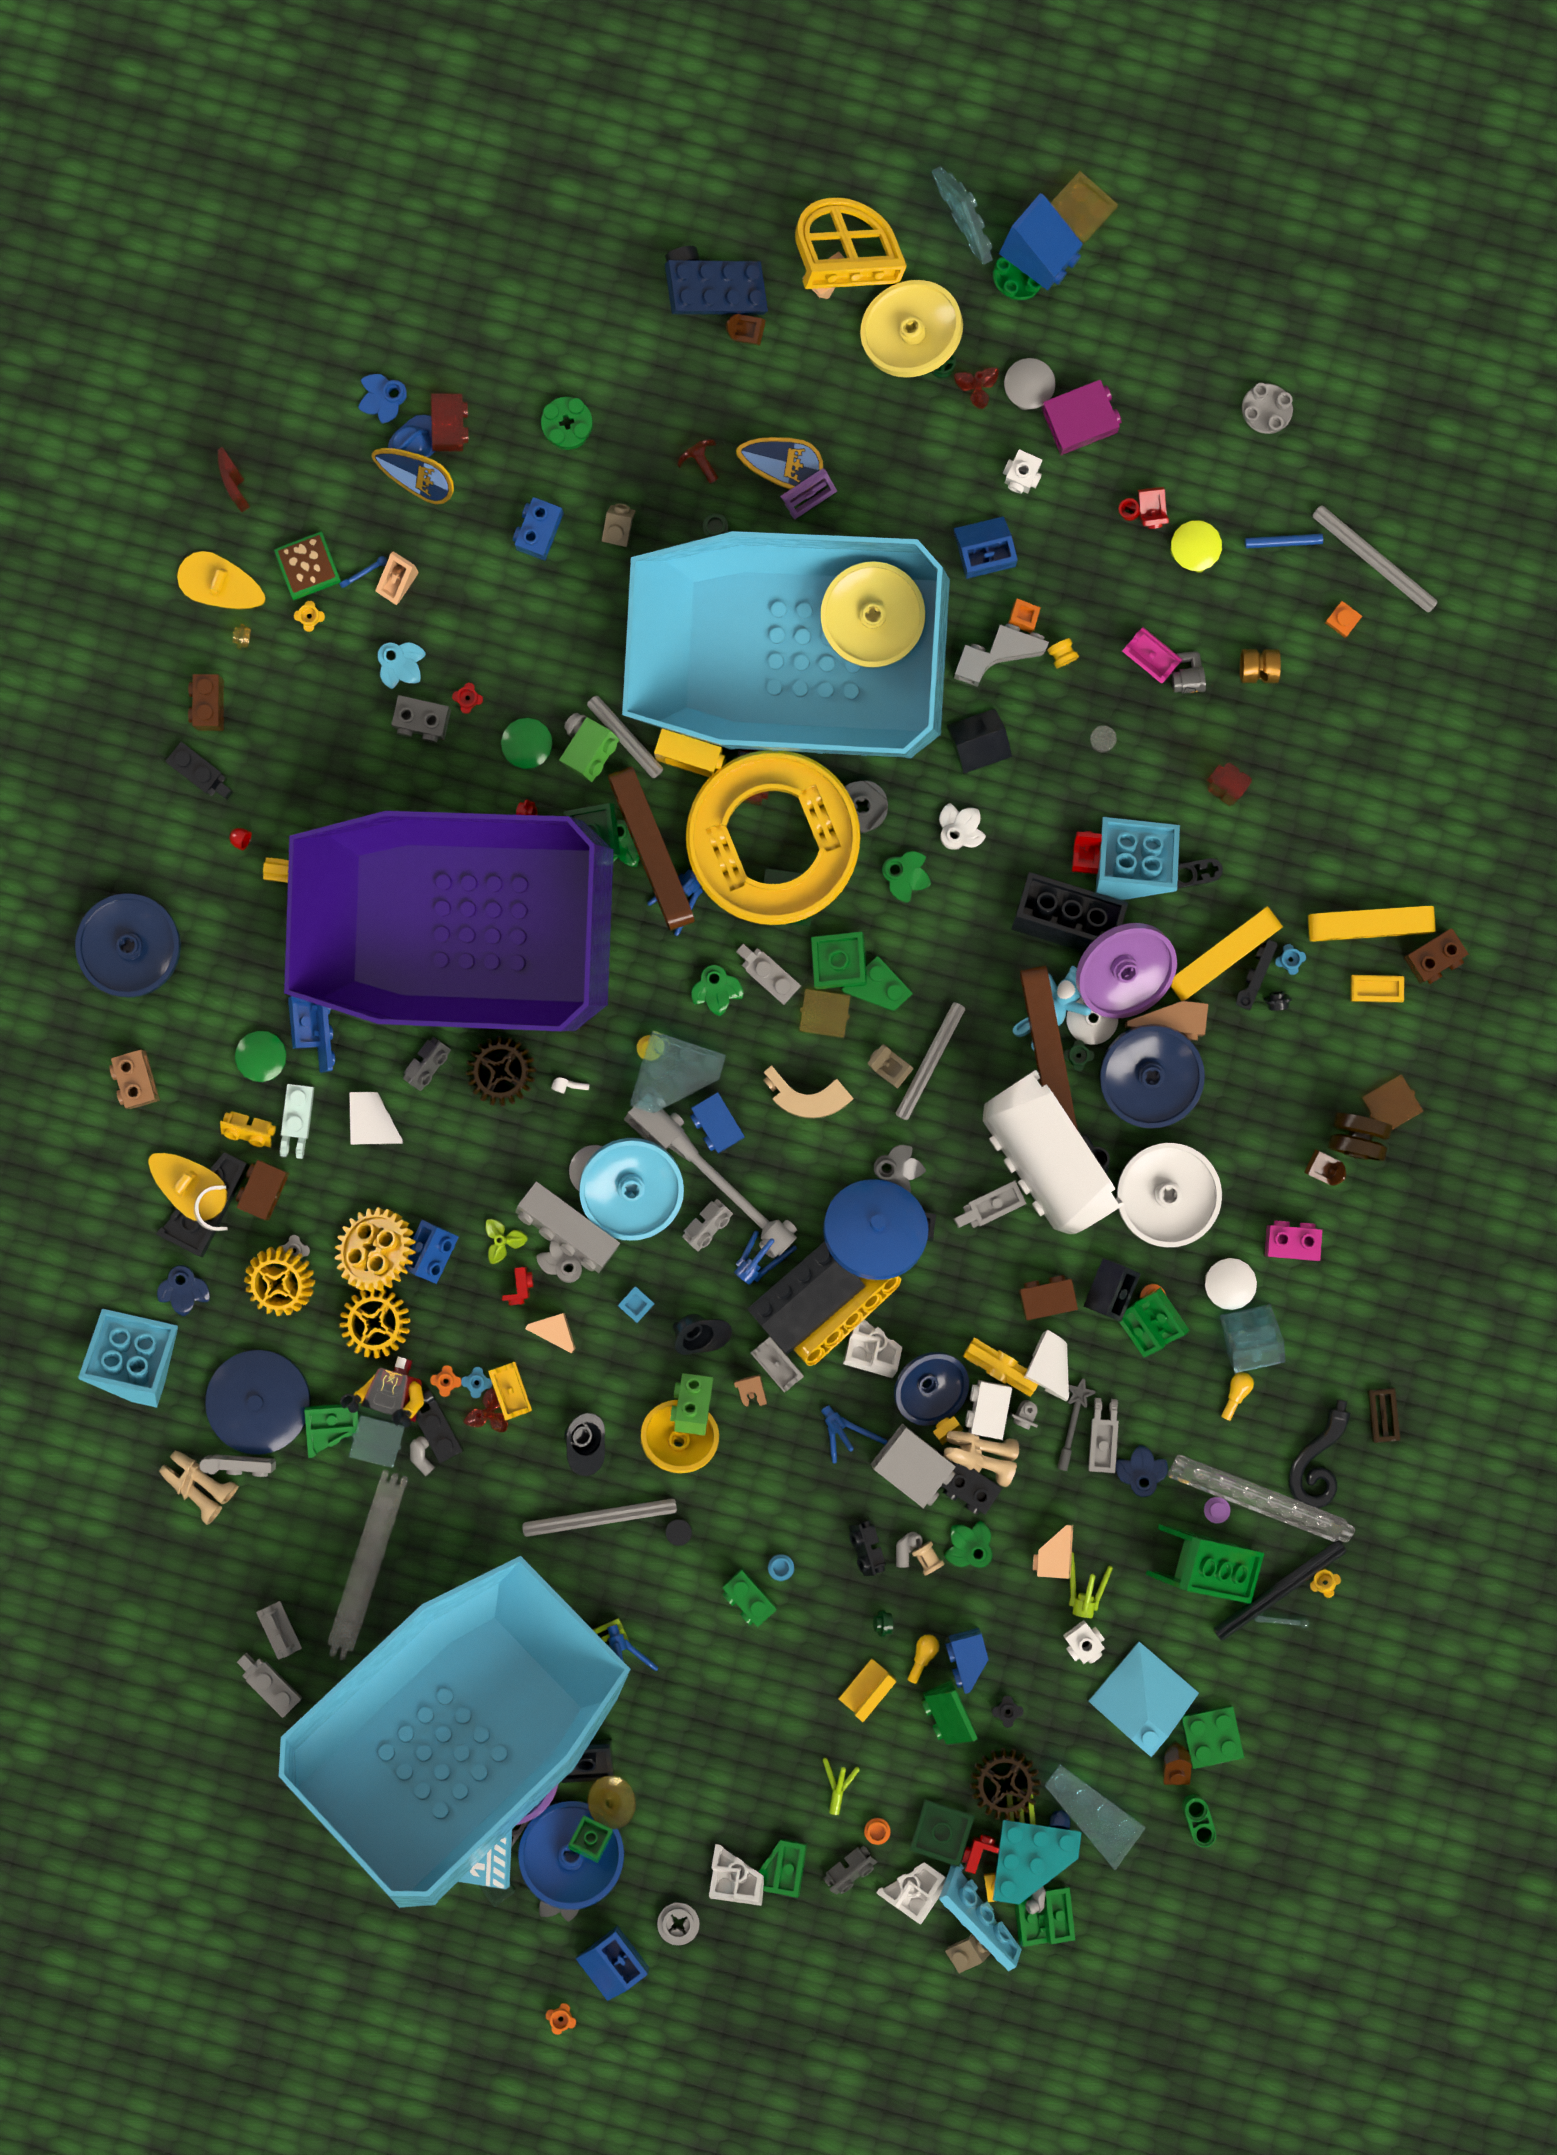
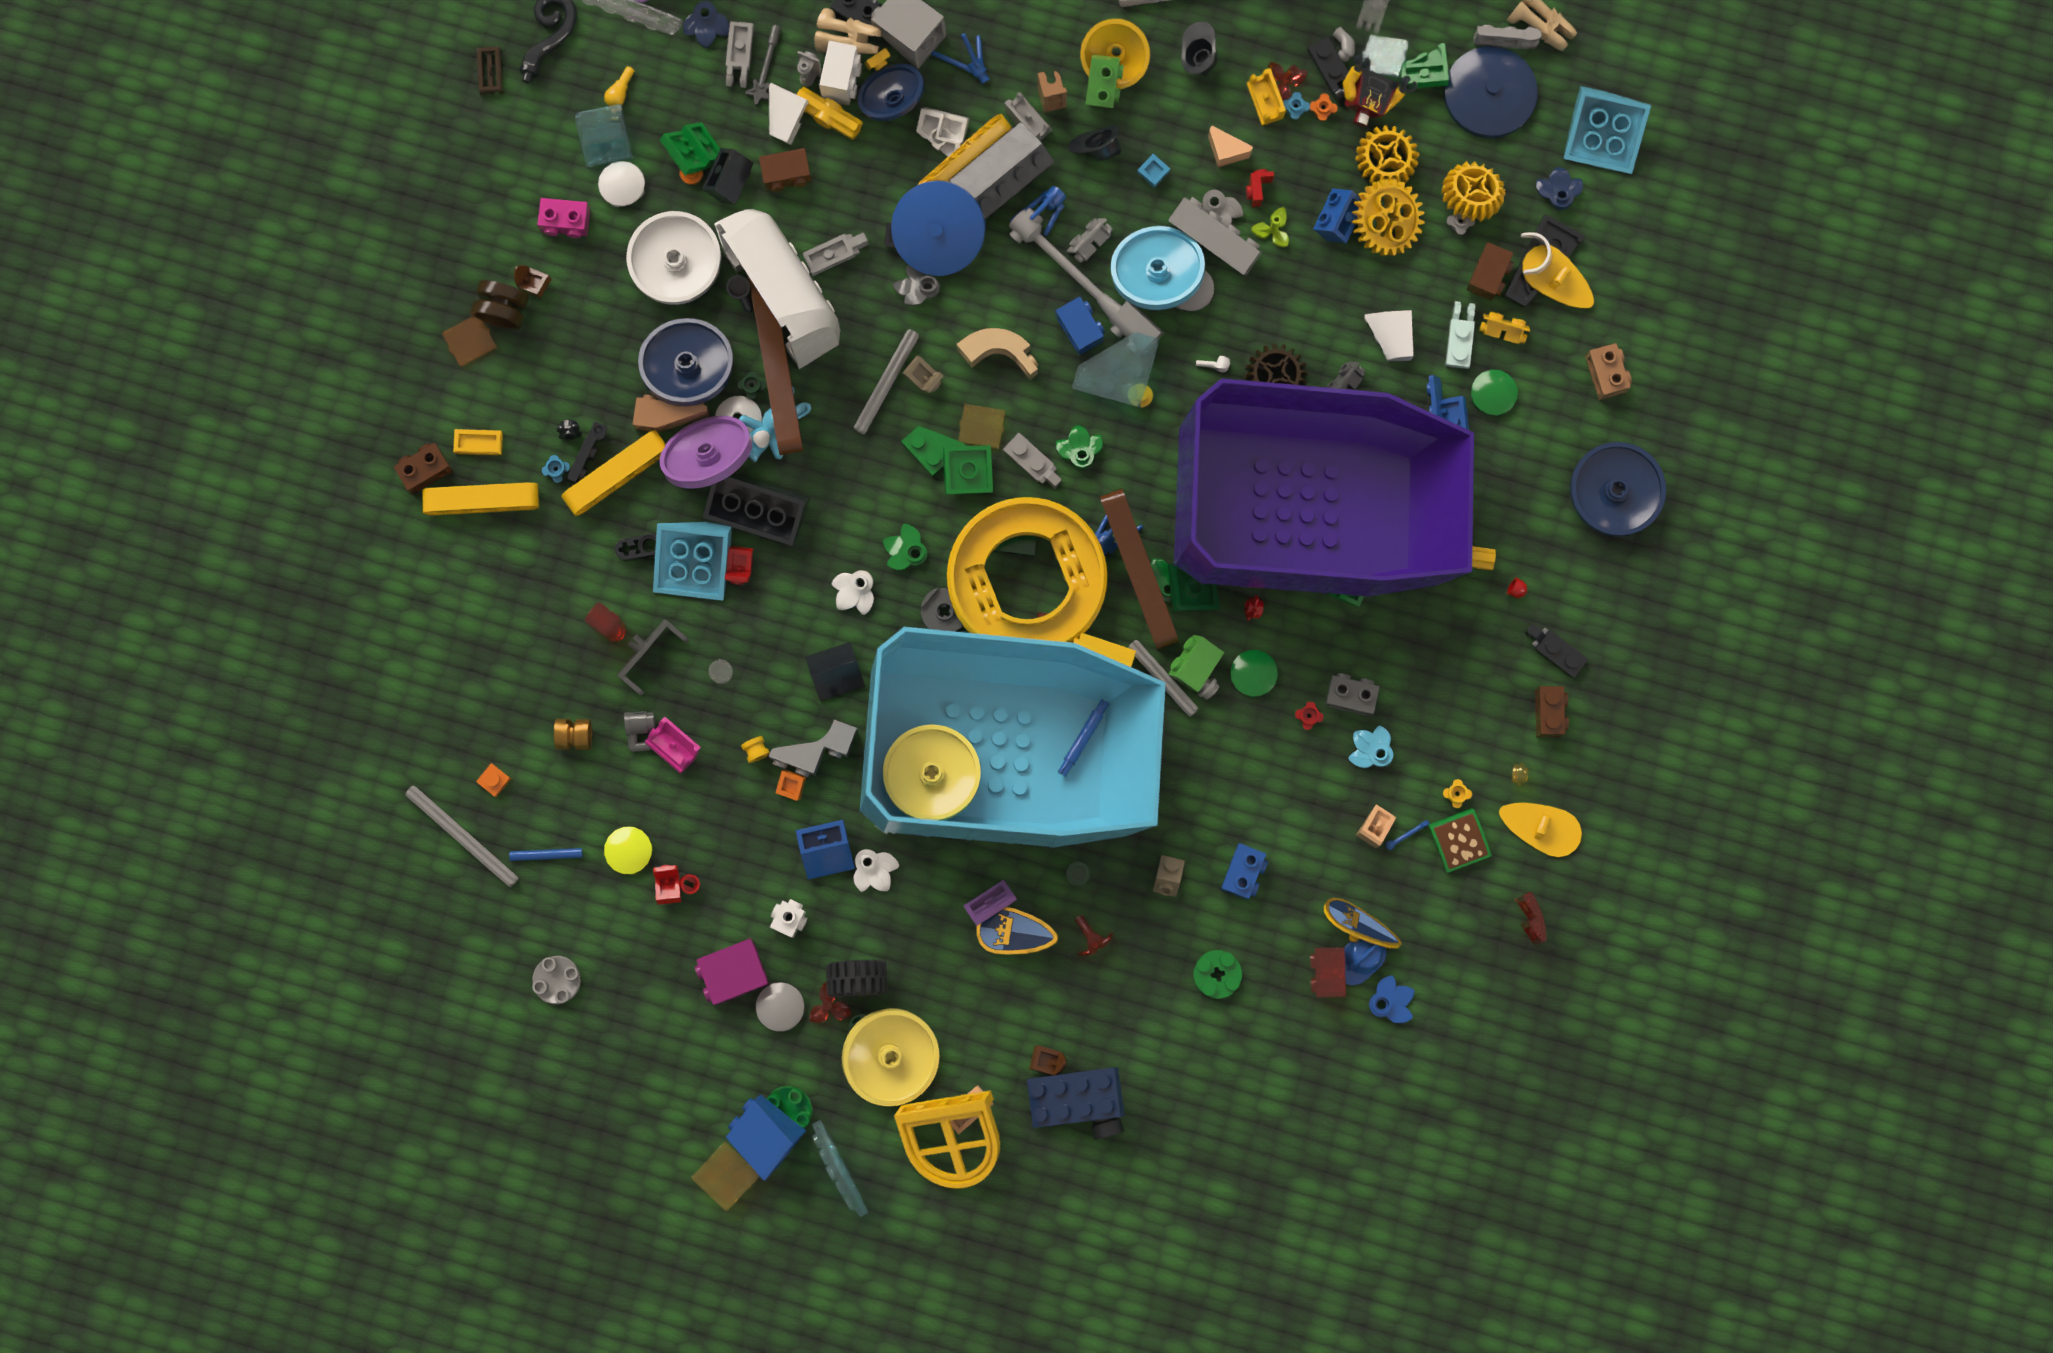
camera: 175 degrees right, 5 degrees down
none -> dark grey piece [616,619,689,696]
none -> black tyre [826,960,888,997]
none -> white plate [853,849,899,892]
none -> blue piece [1057,699,1109,777]

